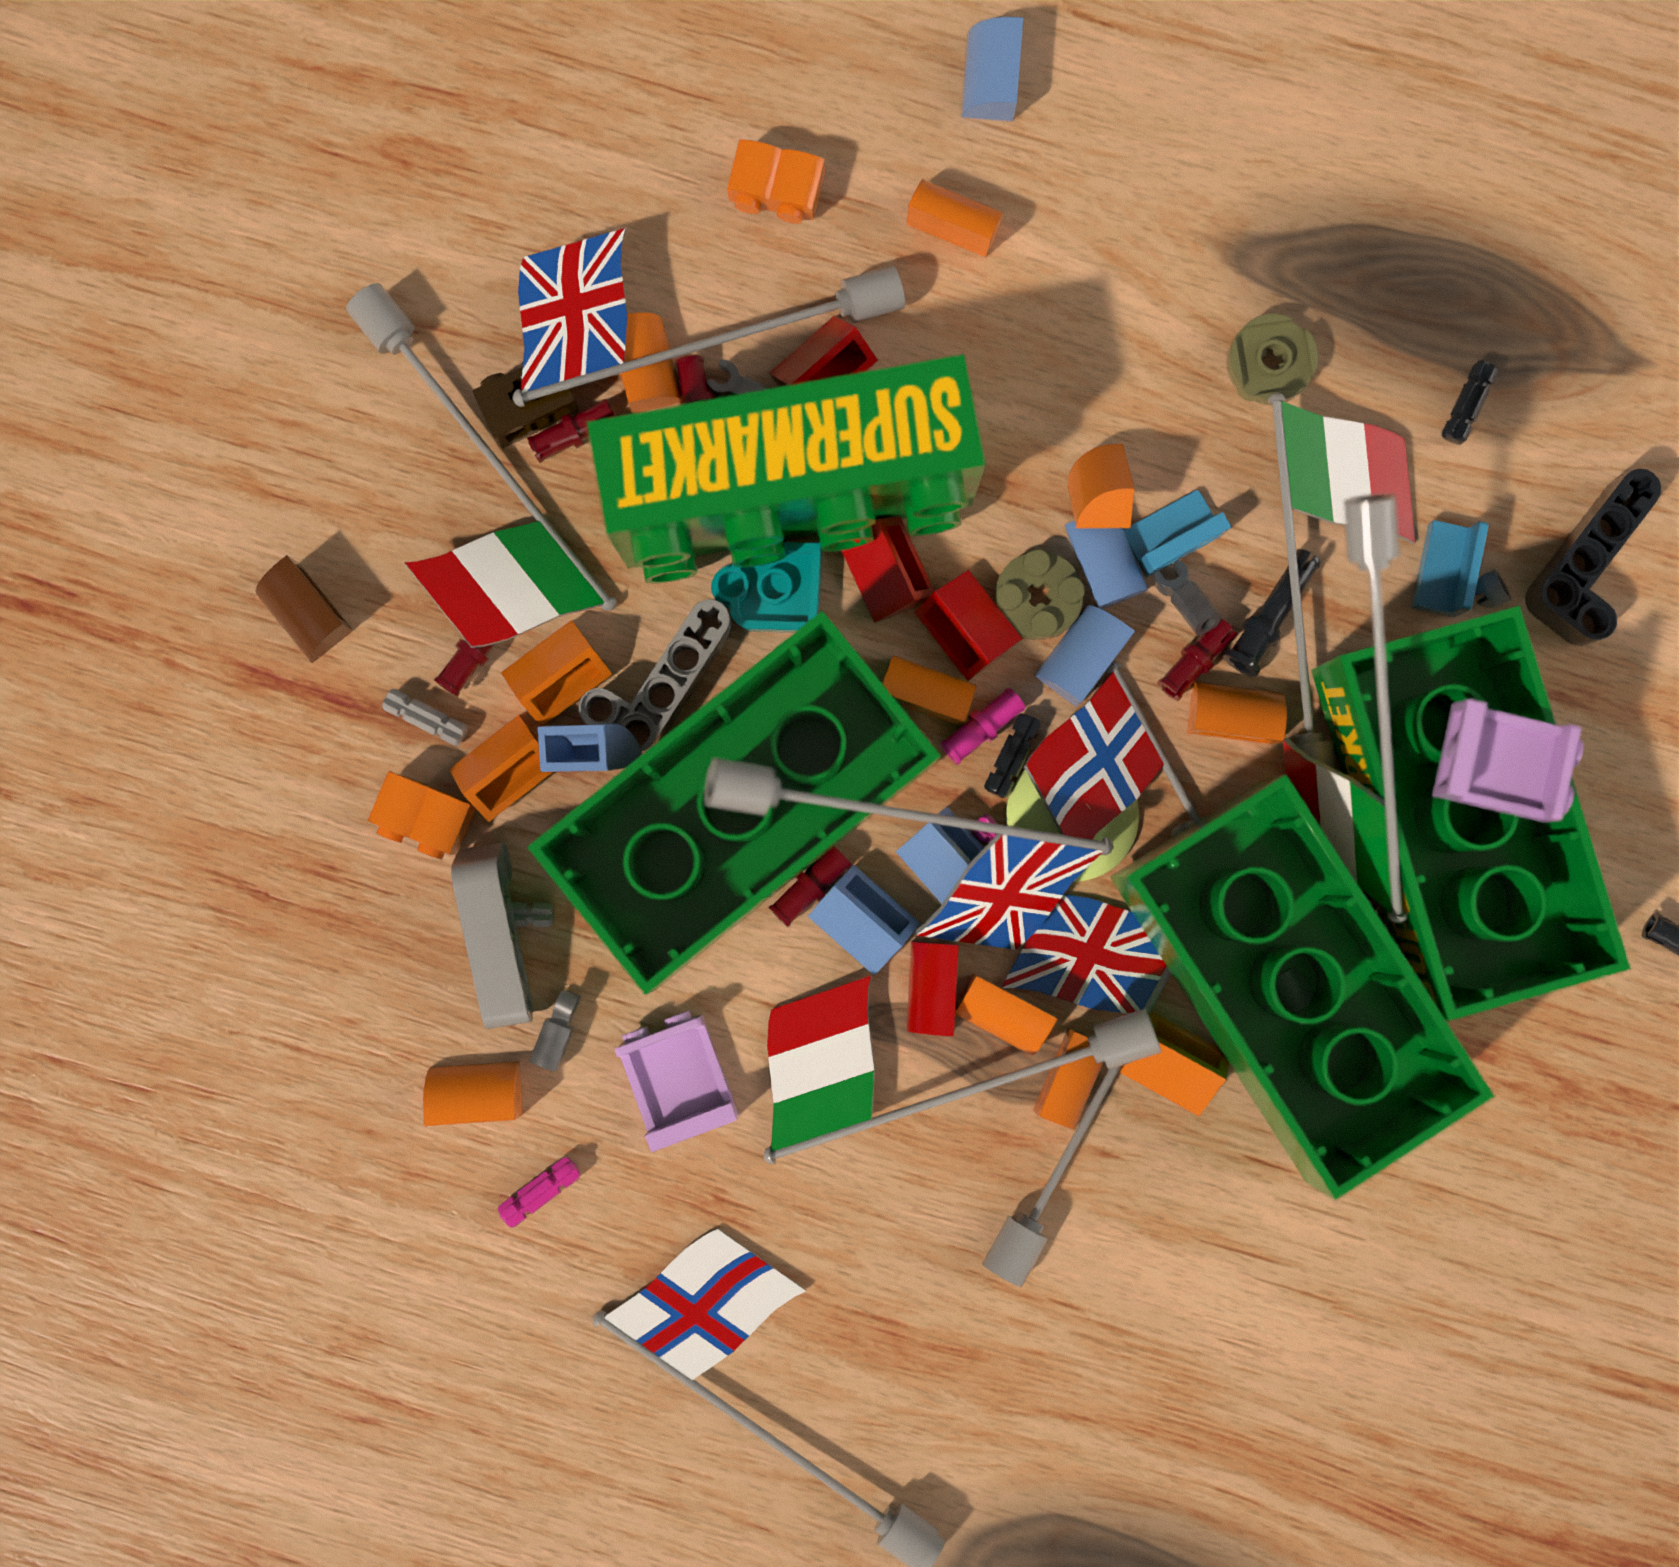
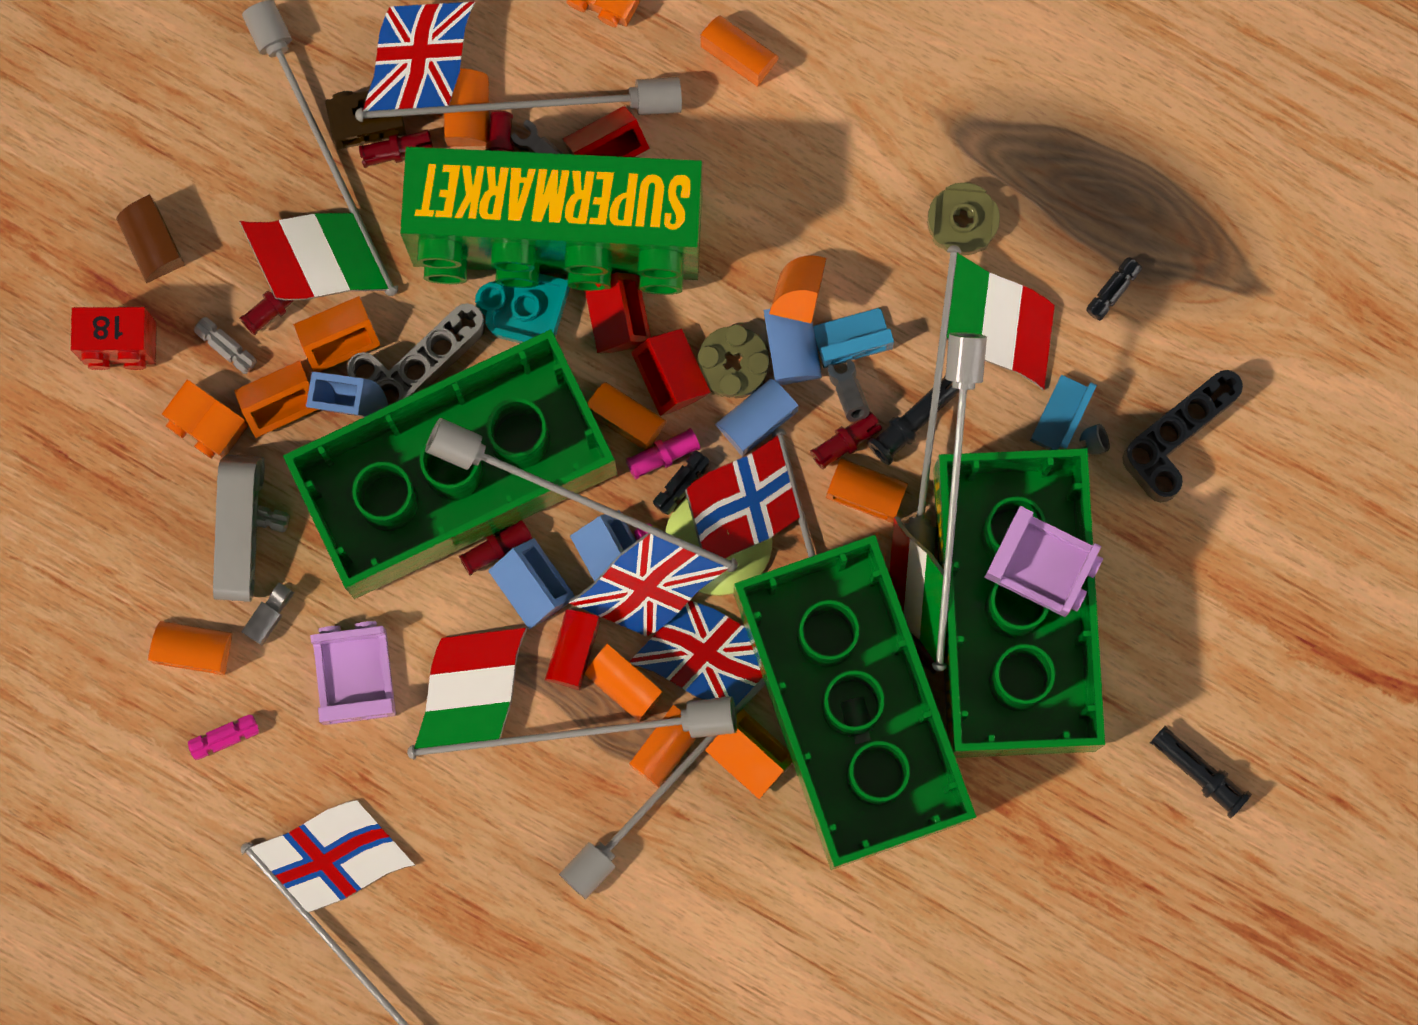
camera: 15 degrees right, 5 degrees down
none -> red brick [71,307,157,370]

